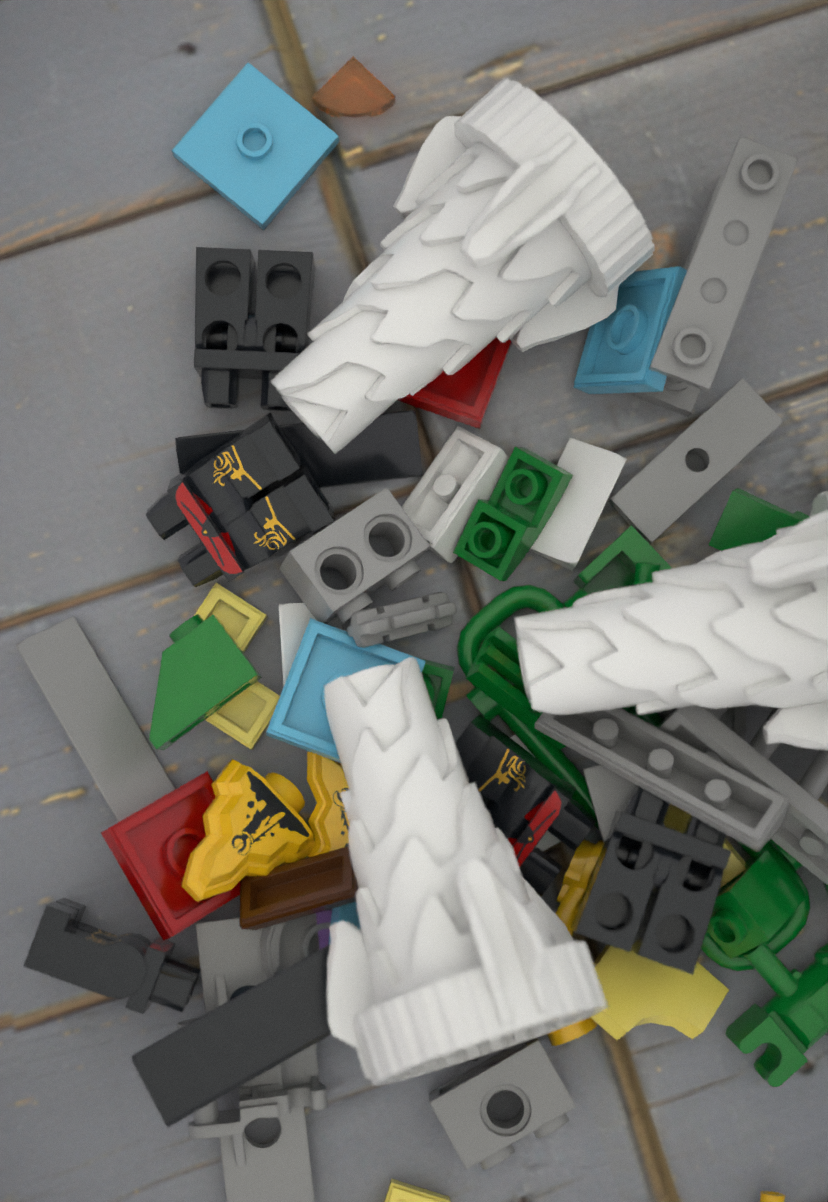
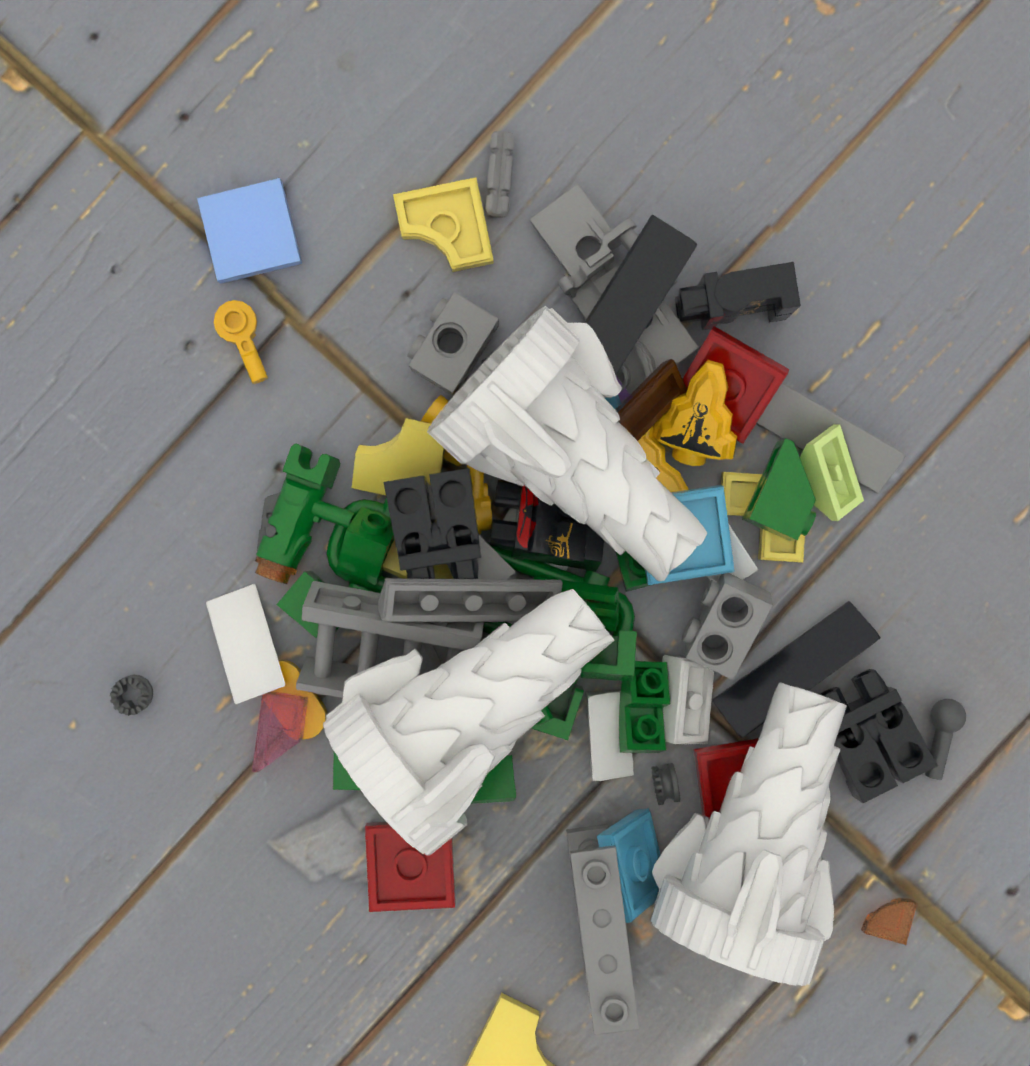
camera: 155 degrees right, 5 degrees up
black hips [146,412,334,587] -> none
medium azure plate [172,62,339,230] -> none
light grey axle [347,592,457,648] -> none
light grey tile [608,378,784,544] -> none
none -> green panel [581,630,637,682]
none -> dark grey bush [651,763,680,805]
none -> yellowish green slope [800,424,864,521]
none -> dark grey bar [925,699,966,780]

